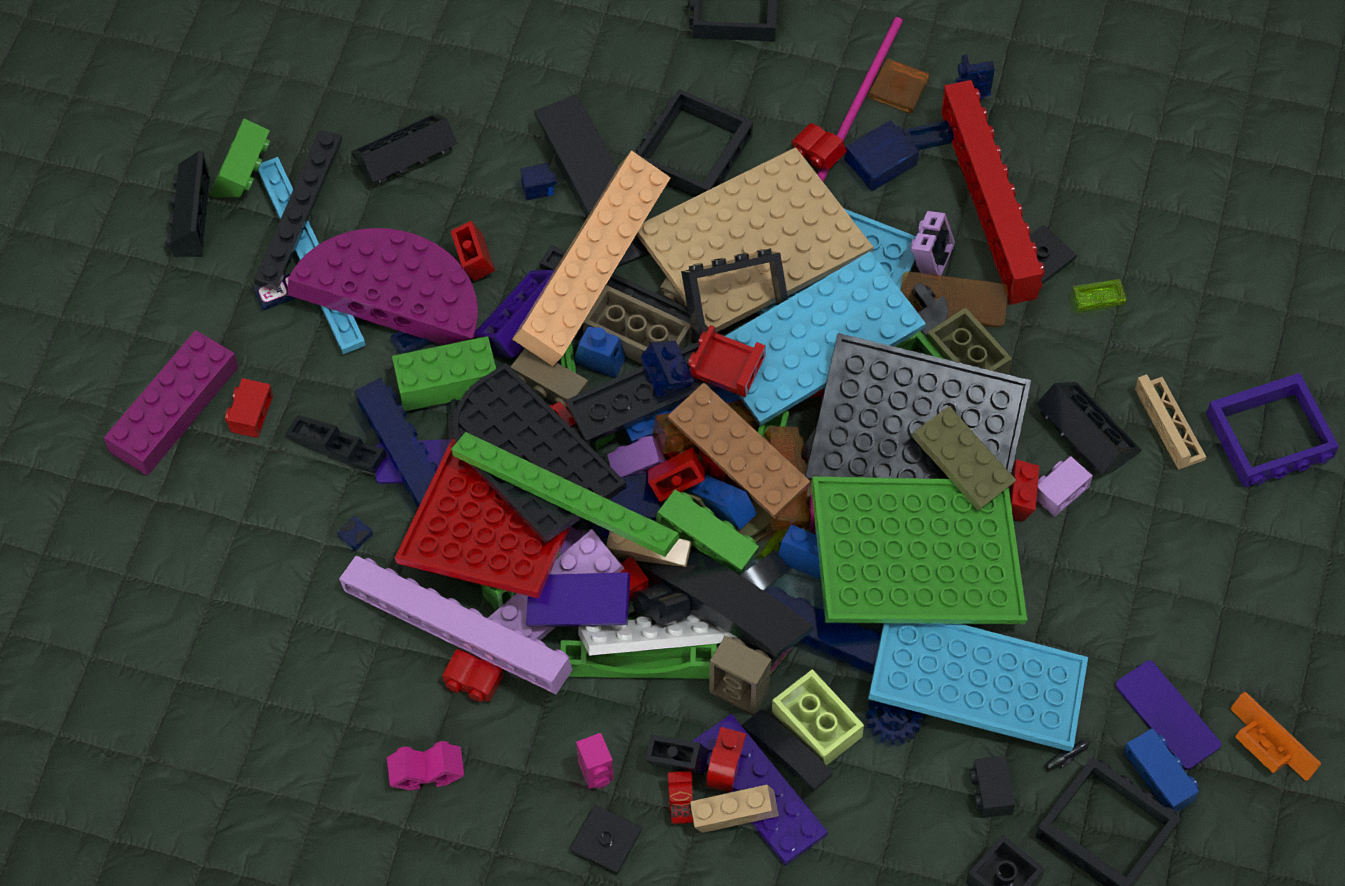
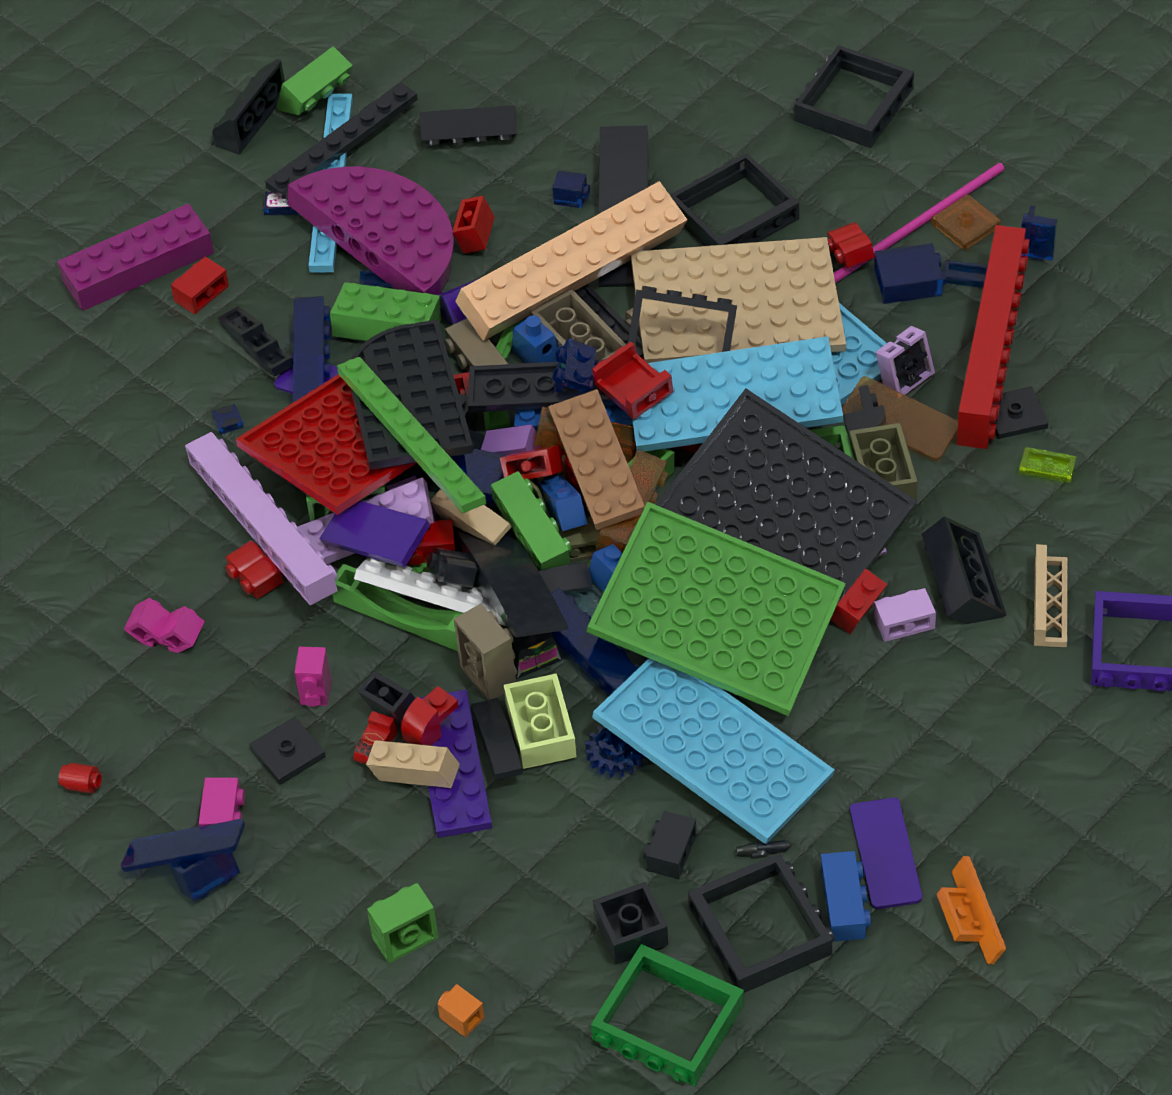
camera: 30 degrees right, 10 degrees down
olive plate [912,406,1016,511] -> none

